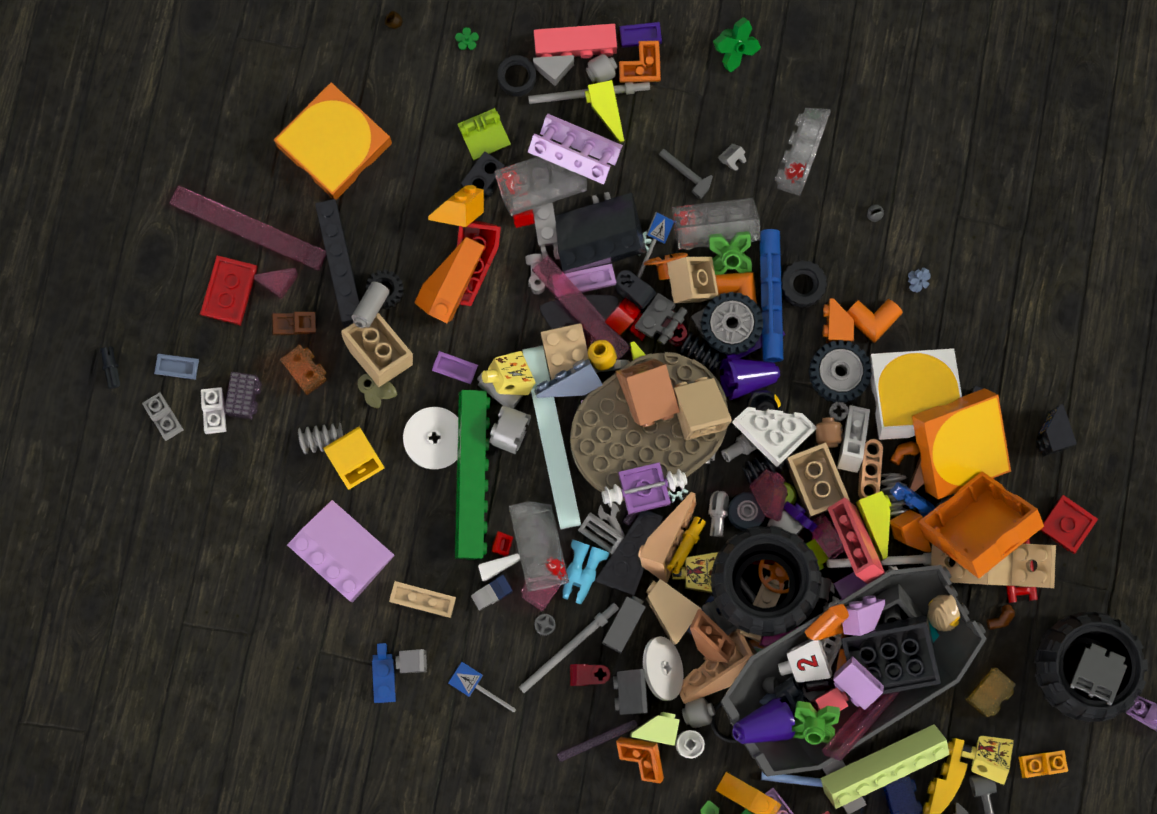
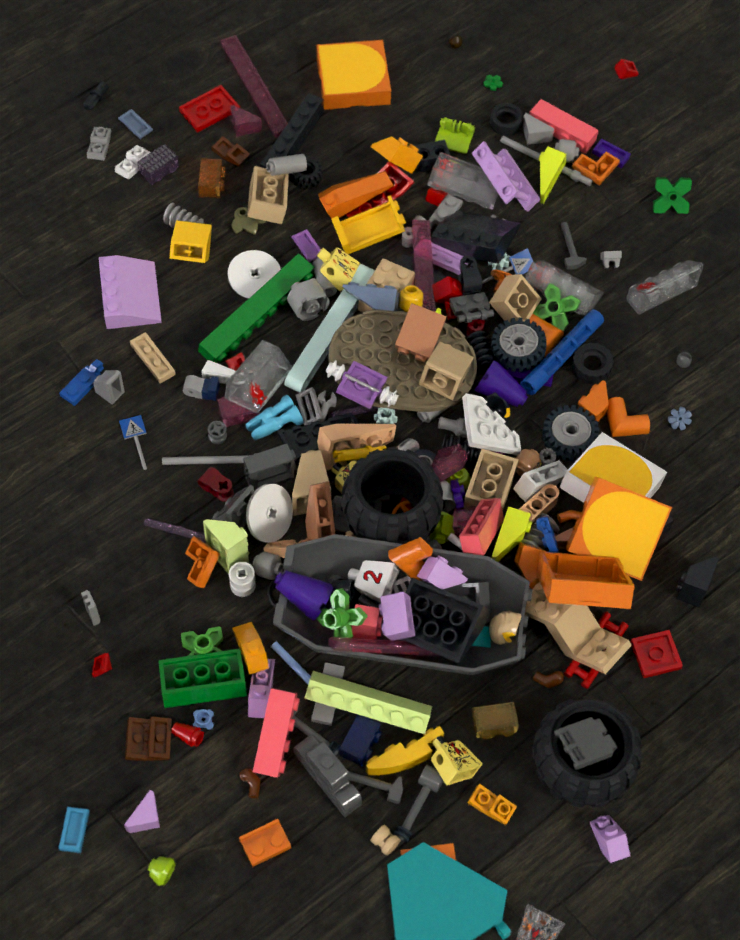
camera: 40 degrees right, 20 degrees down
none -> yellow panel [331,195,406,254]

